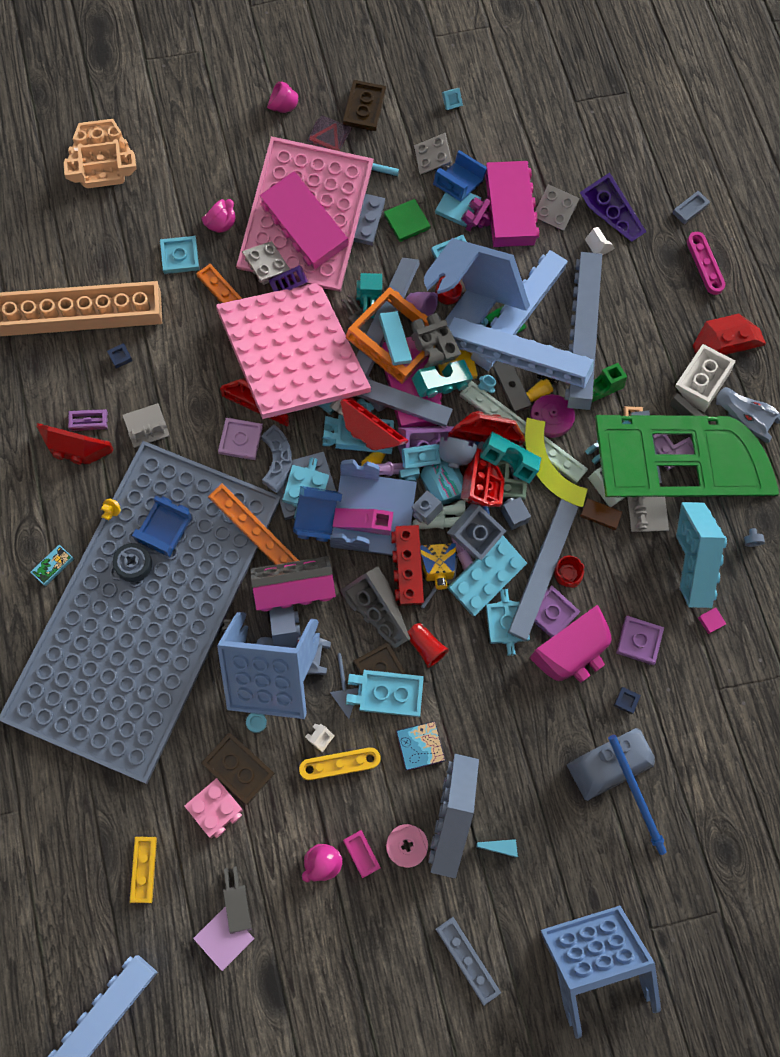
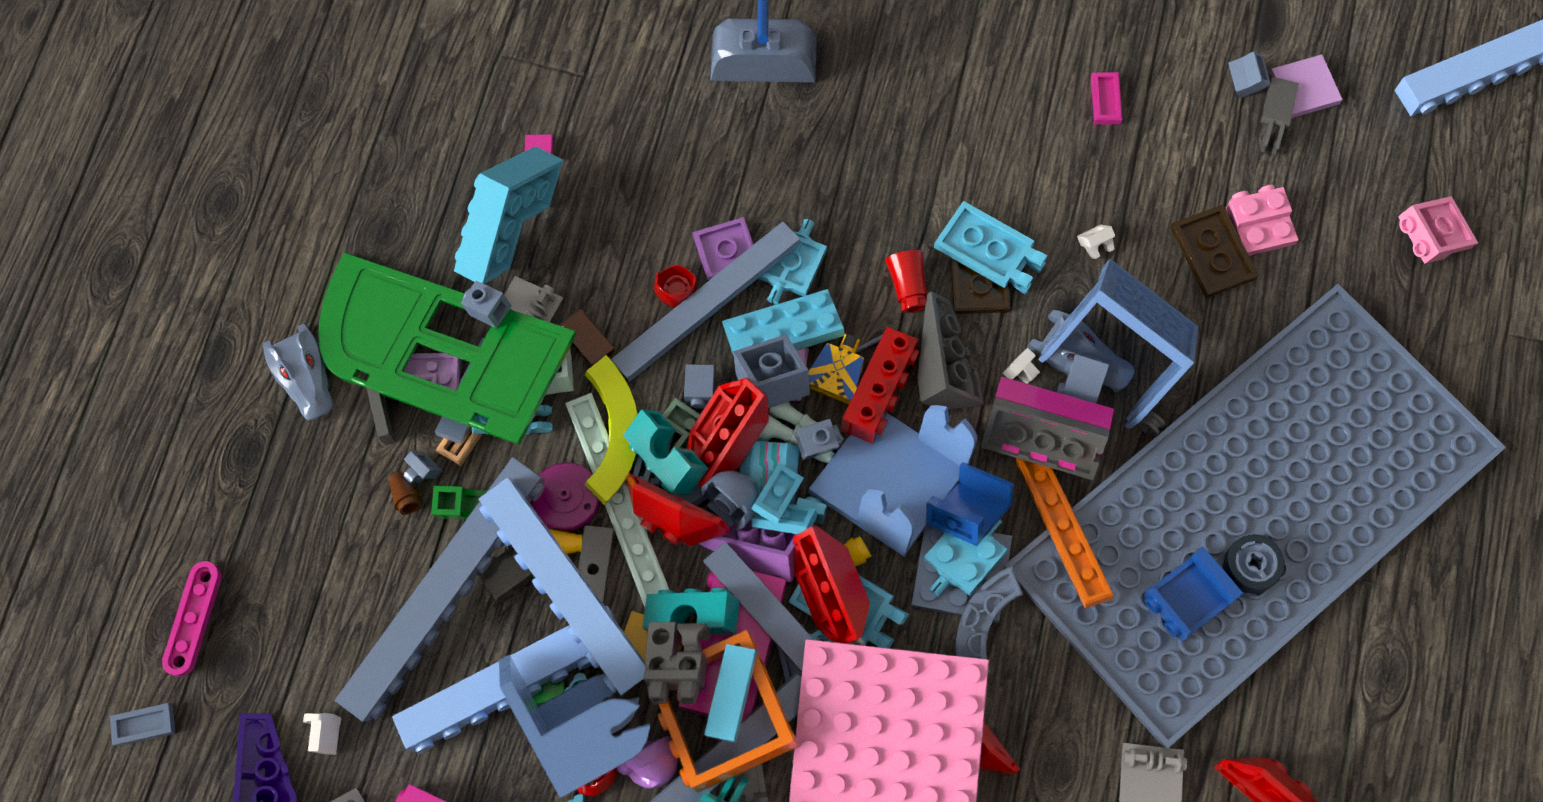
camera: 140 degrees left, 0 degrees up
tile [31,545,74,587] -> none
yellow plate [101,499,121,520] -> none
yellow tile [130,837,157,903] -> none
lavender tile [218,418,263,460] -> none
medium azure tile [246,713,267,733] -> none
yellow plate [299,748,380,780] -> none
dark pink piece [302,844,342,882] -> none
sand blue piece [330,653,359,719] -> none
dark pink slope [333,508,393,536] -> none
lavender axle [376,461,405,477] -> none
bright pink plate [386,824,428,868] -> none
tile [396,721,446,771] -> none
sand blue brick [428,754,479,879] -> none
medium azure piece [476,839,518,857] -> none
medium azure plate [478,375,496,393] -> none
dark pink hips [530,605,612,683] -> none
dark blue plate [613,687,641,714] -> none
medium lavender tile [616,616,664,665] -> none
white slope [675,344,735,412] -> none
red wedge [693,314,766,355] -> none
sand blue tile [744,528,765,547] -> none
none -> reddish brown cone [388,471,422,515]
none -> sand blue tile [403,451,443,484]
none -> sand blue brick [461,280,512,329]
none -> medium azure plate [751,462,804,525]
none -> white tile [1002,348,1040,384]
none -> sand blue piece [1228,51,1271,98]
none -> bright pink plate [1398,196,1478,264]

